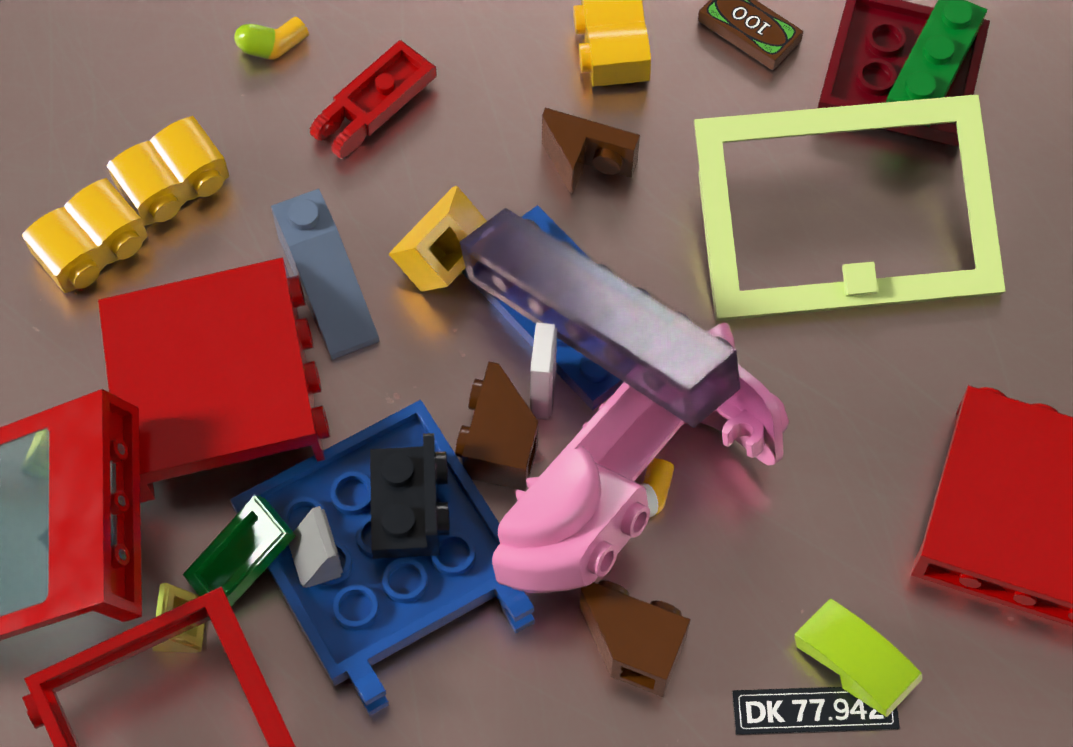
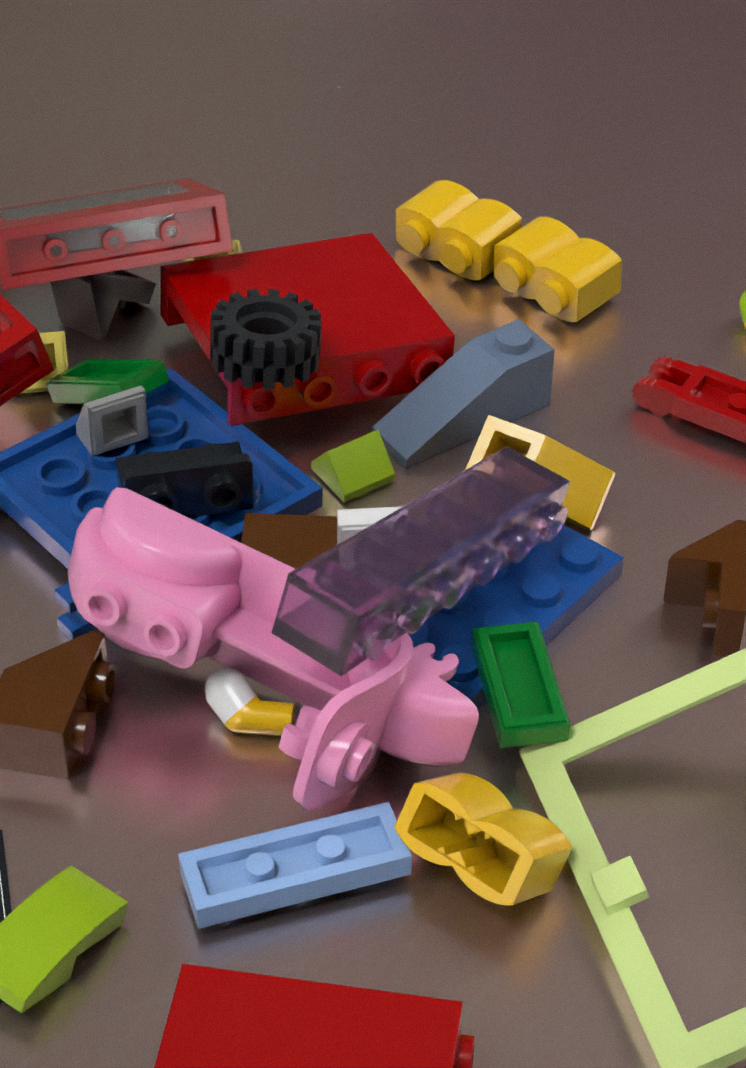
camera: 80 degrees right, 20 degrees down
none -> light blue plate [178,802,412,929]
none -> black tyre [210,289,322,390]
none -> lime slope [311,429,395,503]
none -> yellow brick [394,773,573,906]
none -> green tile [470,621,571,748]

